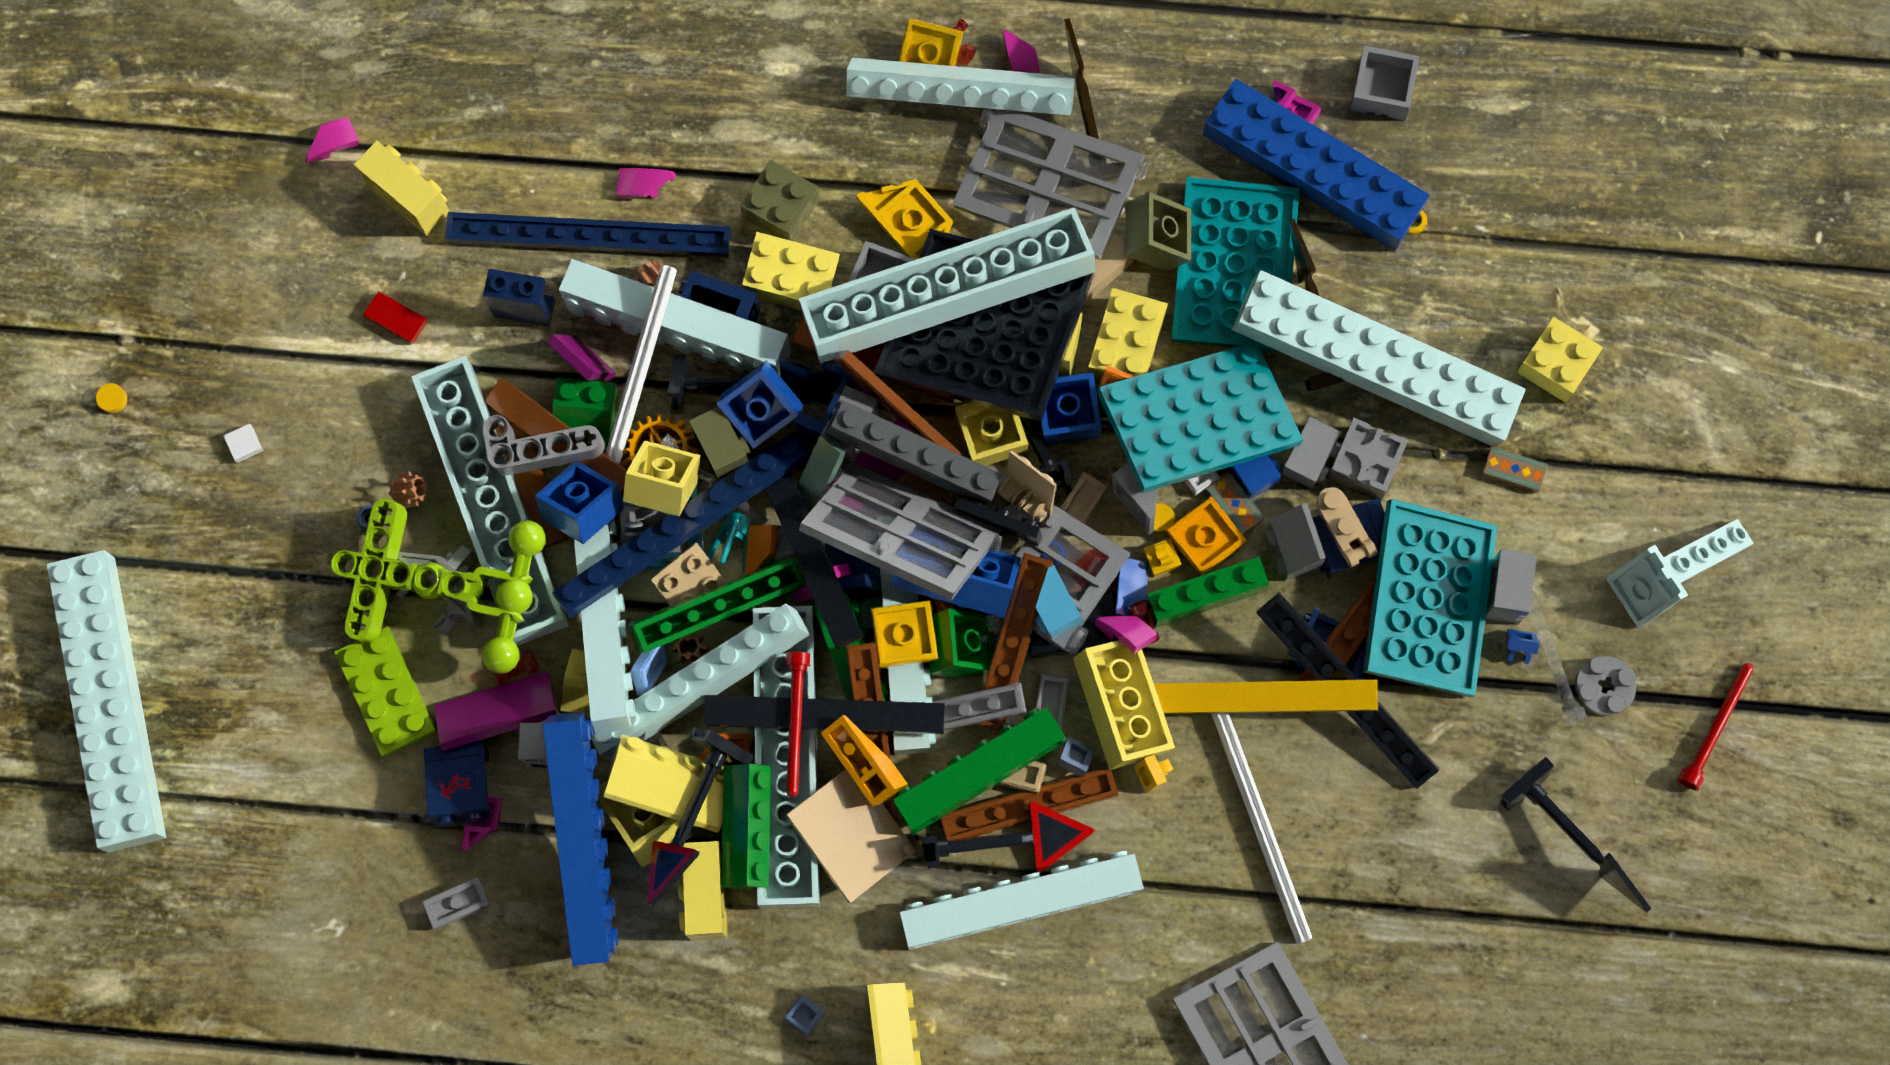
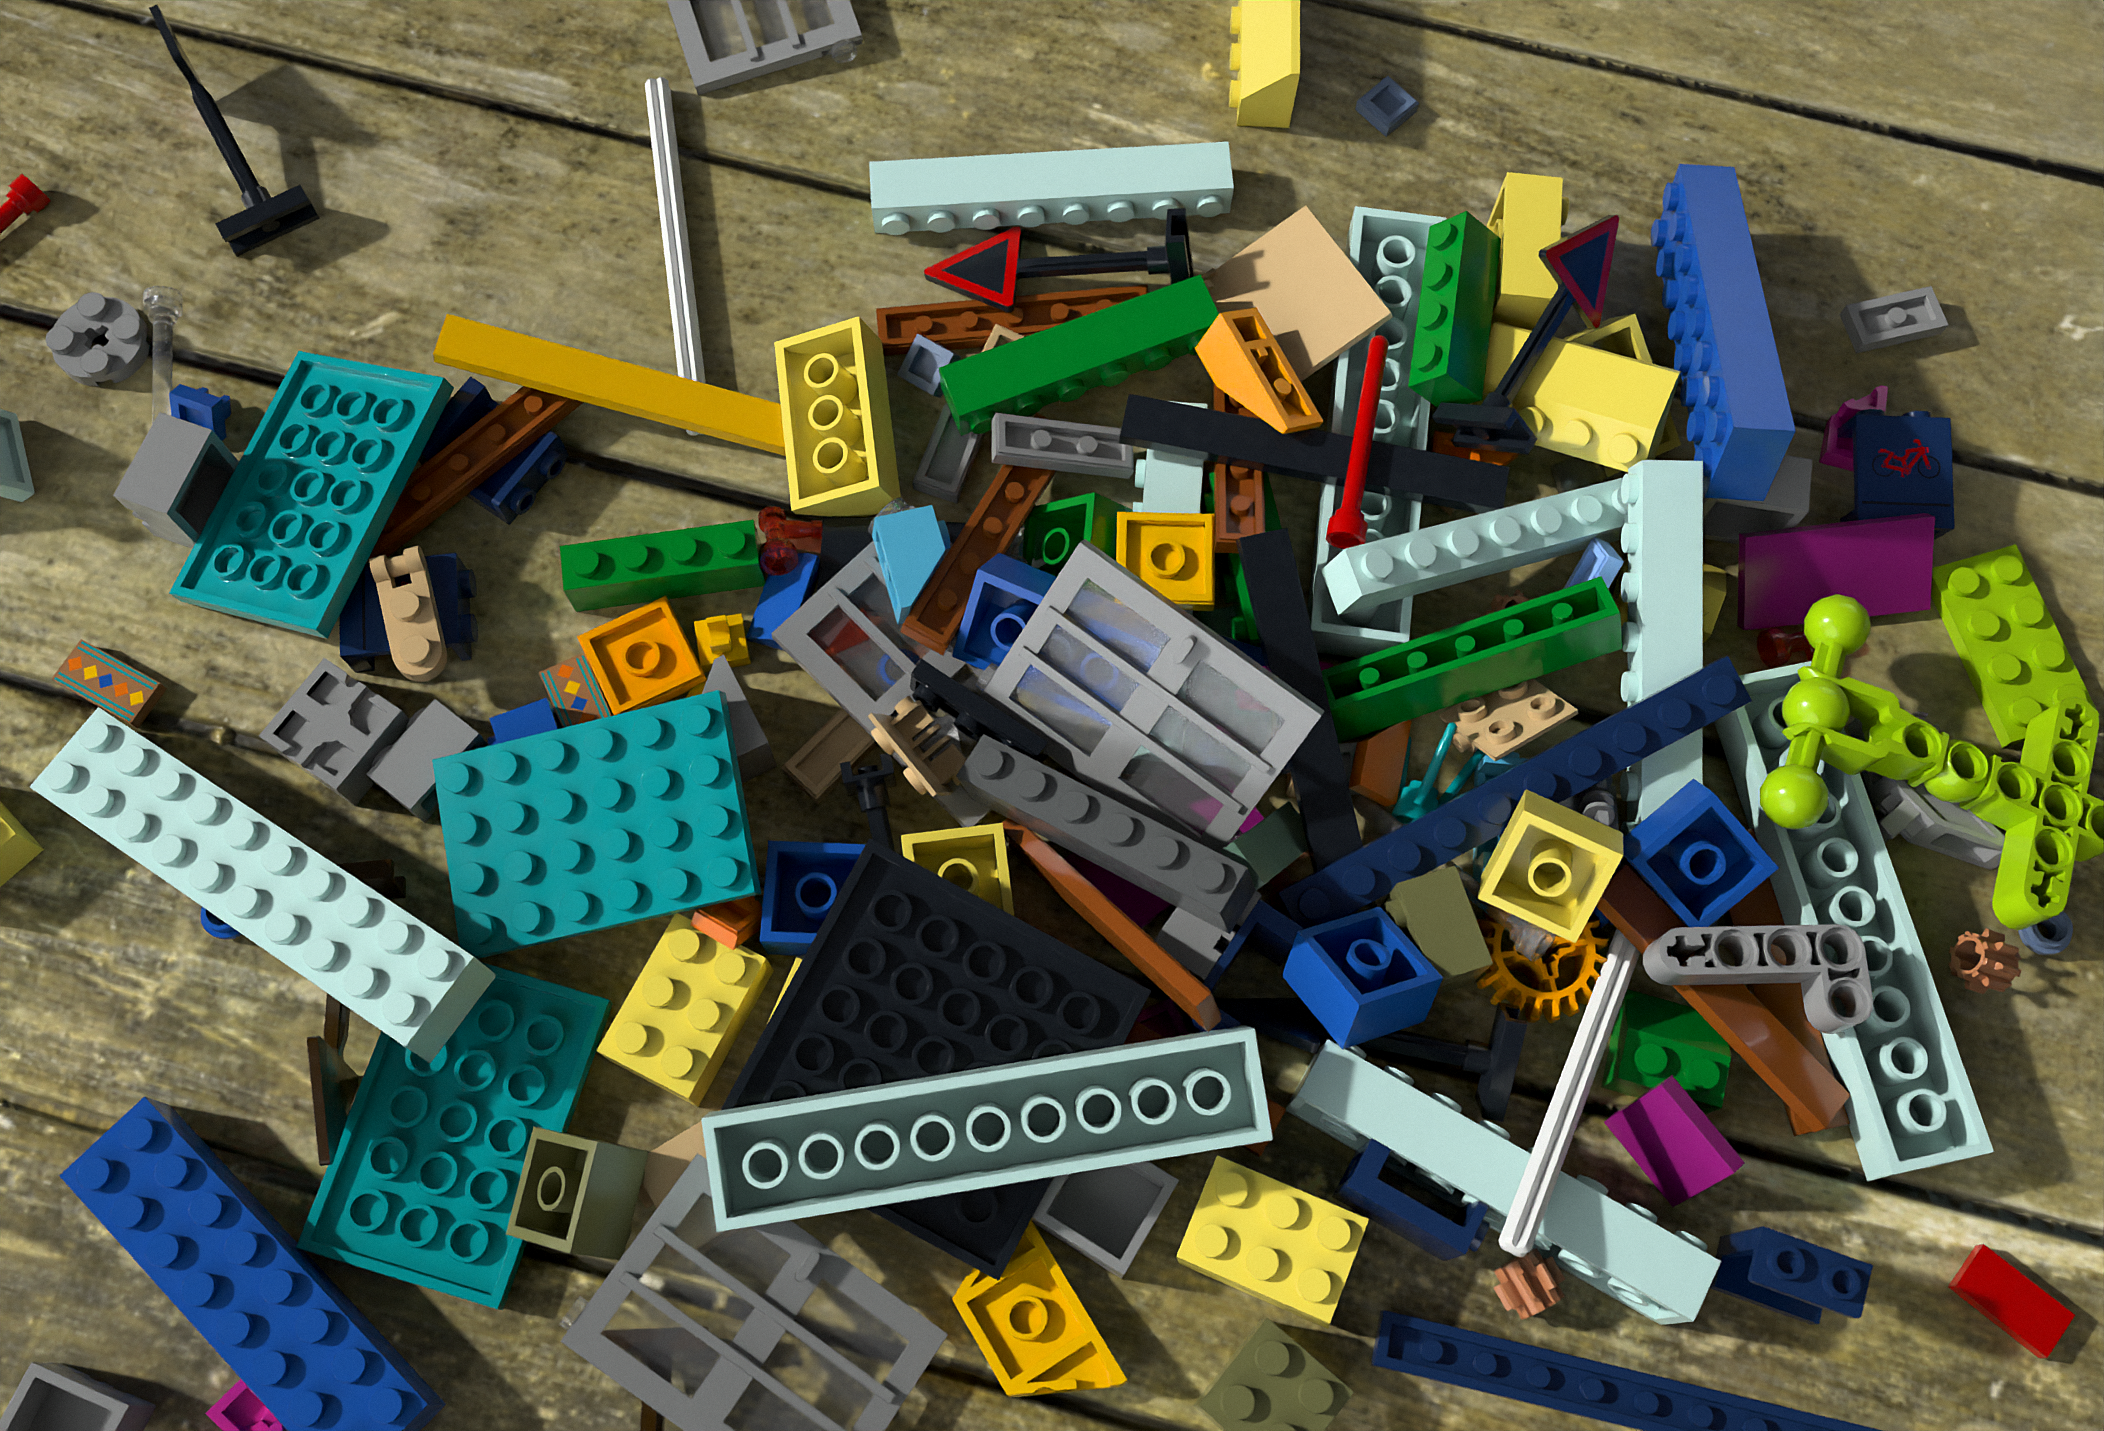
camera: 175 degrees left, 5 degrees down
dark pink slope [1095,616,1157,654] -> none
yellow tile [1134,755,1173,794] -> none
black tile [1256,592,1439,789] -> none
light grey slope [1265,503,1326,581] -> none

